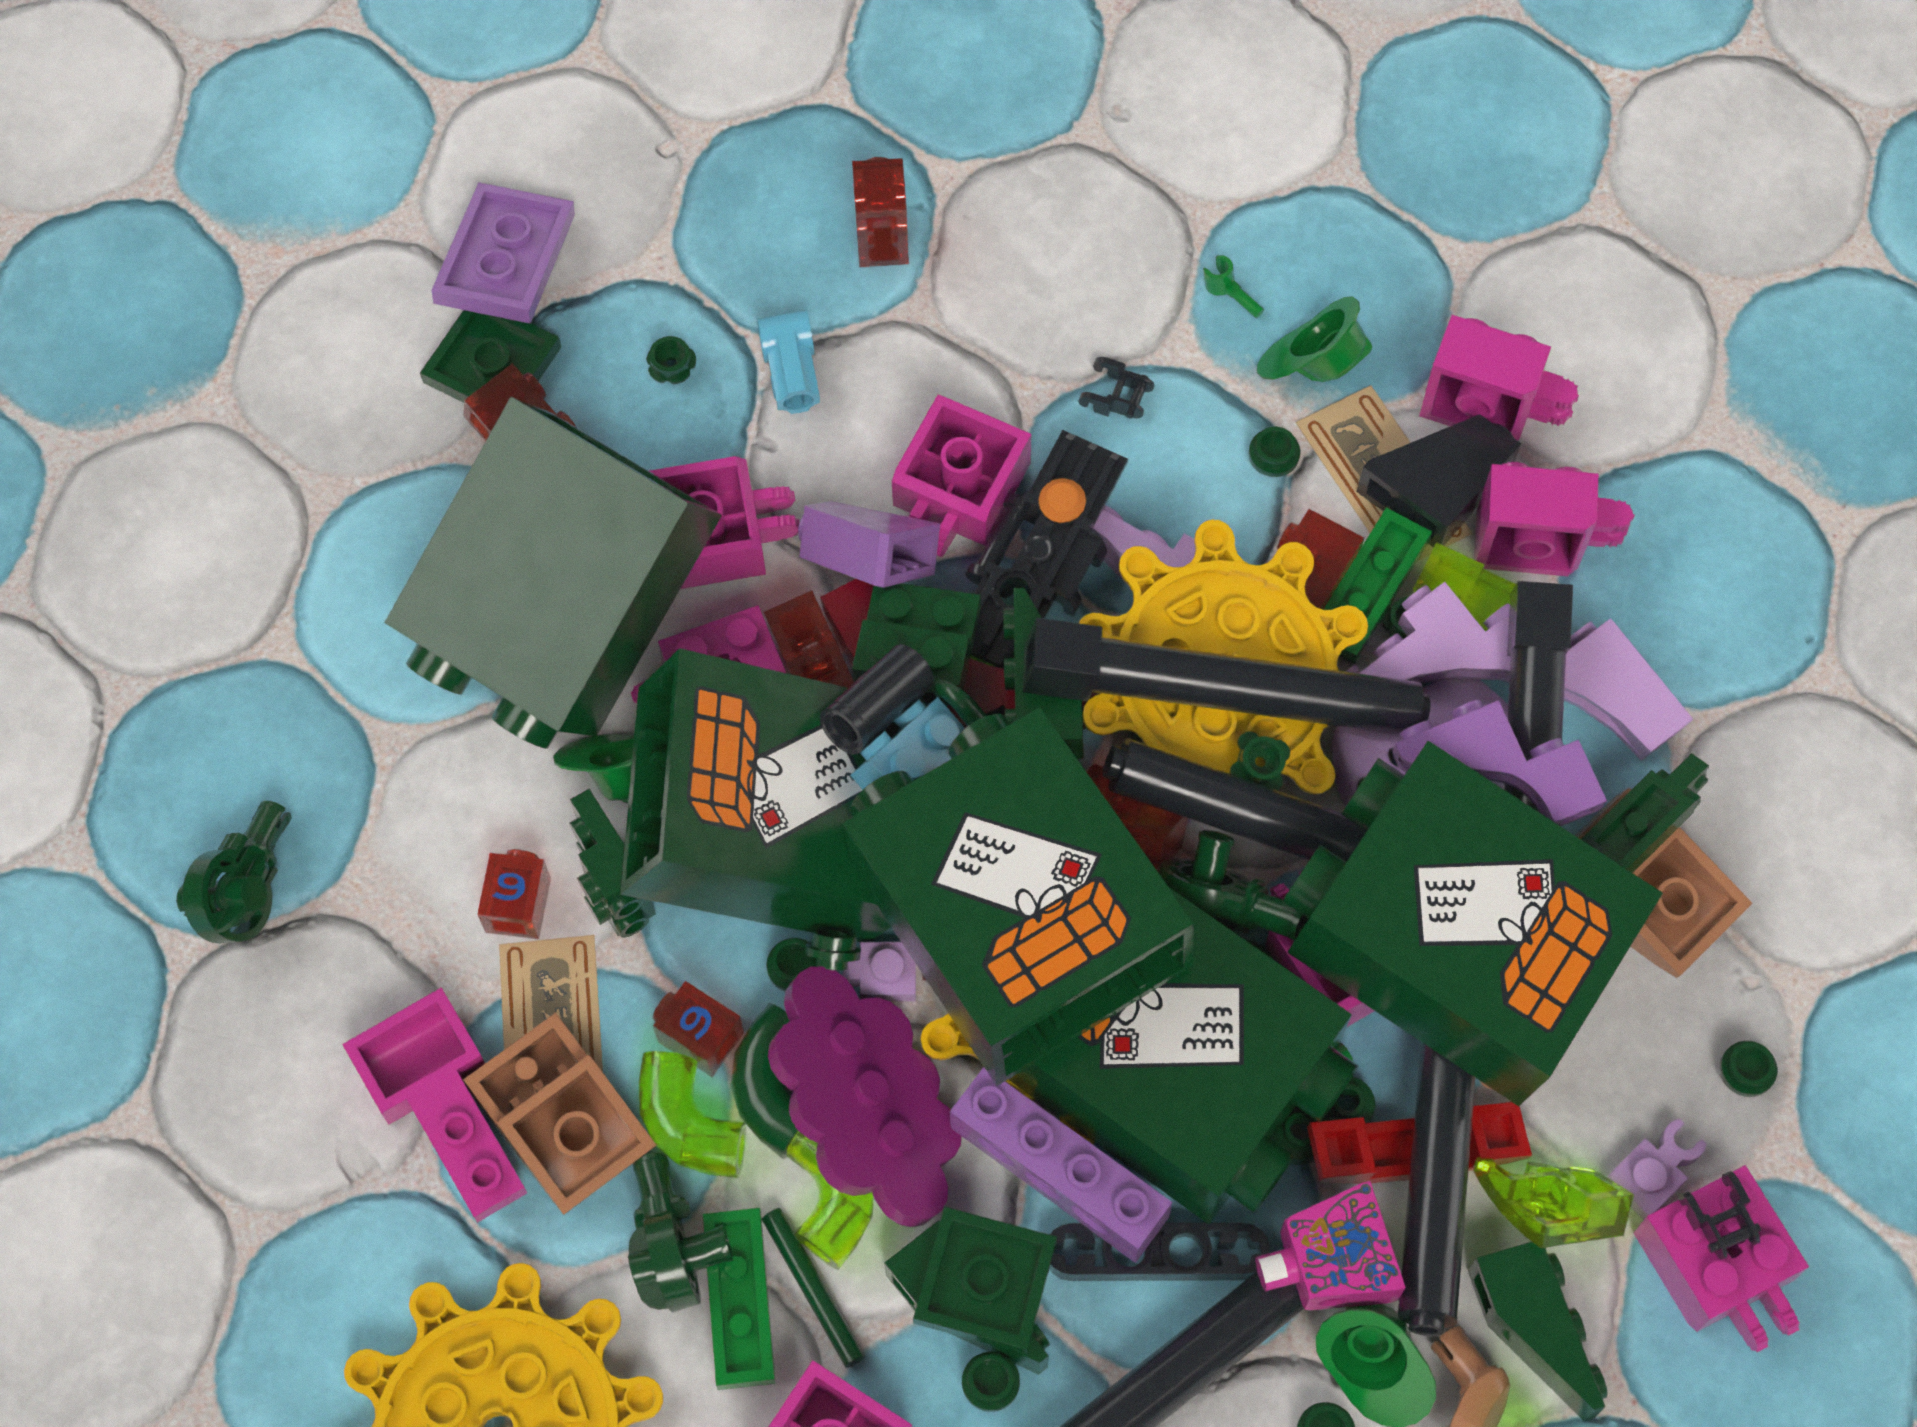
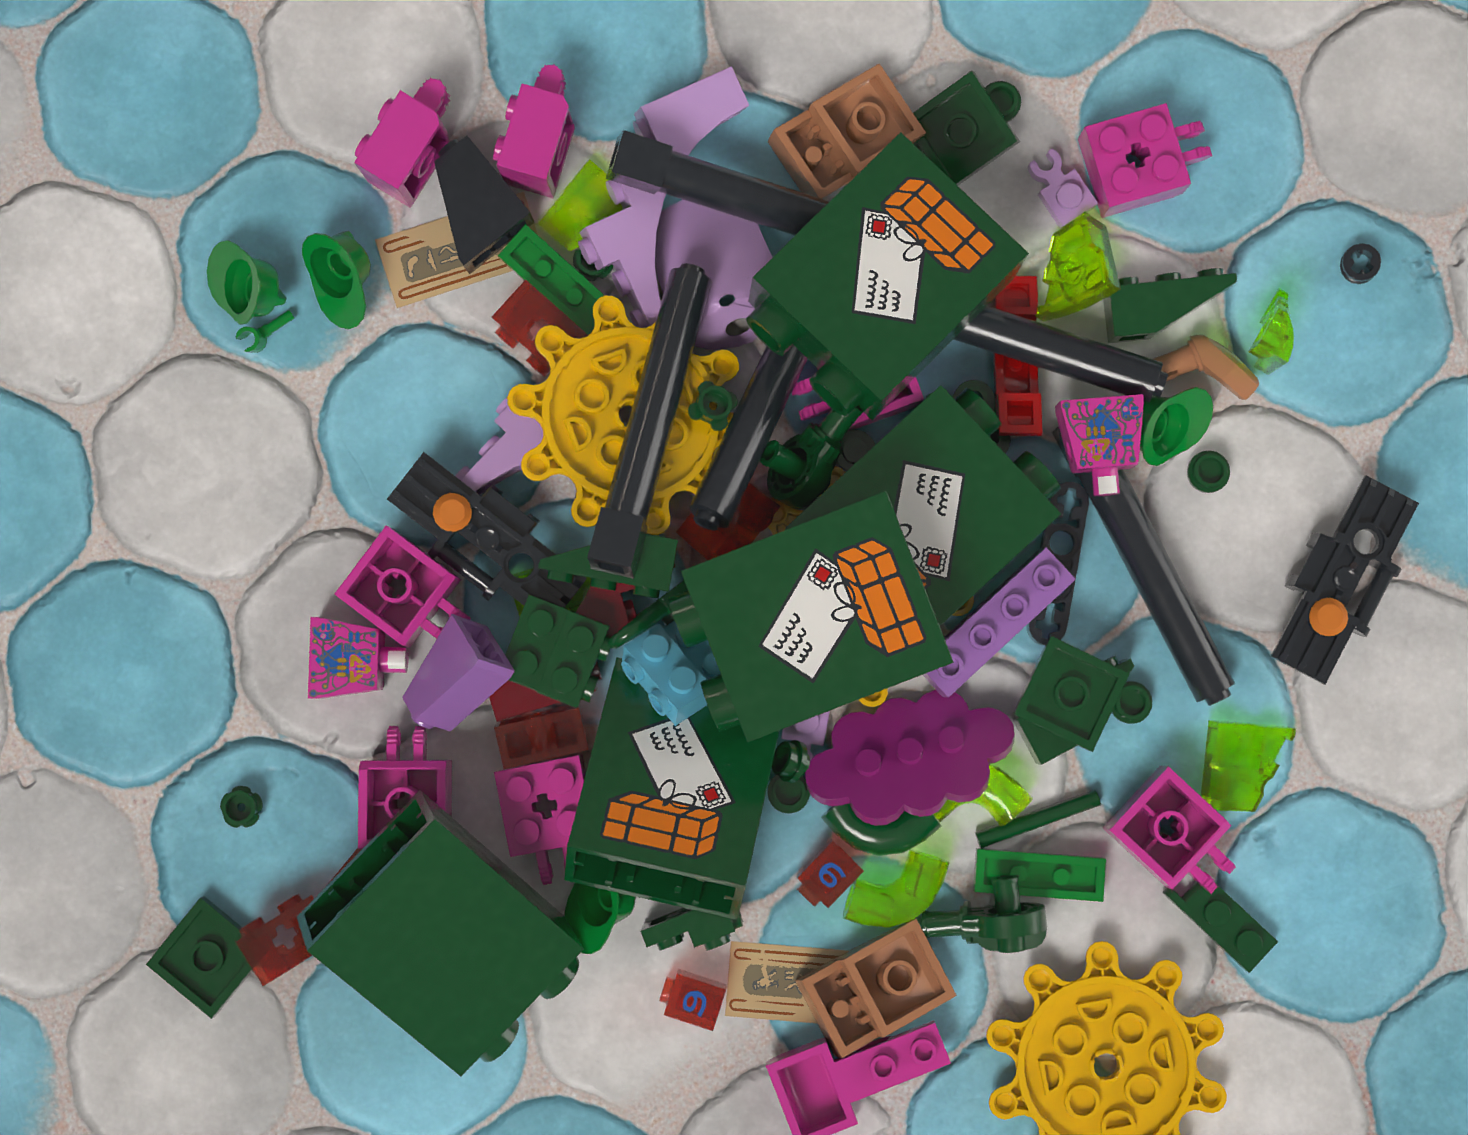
camera: 75 degrees left, 20 degrees up
medium lavender plate [431,182,575,324] -> none
medium azure piece [757,310,820,414] -> none
black pin [820,645,934,754] -> none
clear red brick [852,157,909,267] -> none
black piece [1078,357,1155,419] -> none
dark green plate [1248,426,1300,477] -> none
medium lavender arch [1392,699,1607,826] -> none
dark green hinge [1581,753,1709,873] -> none
black piece [1678,1171,1761,1260] -> none
none -> green piece [207,240,287,325]
none -> torso [308,617,409,699]
none -> dark green tile [913,70,1020,186]

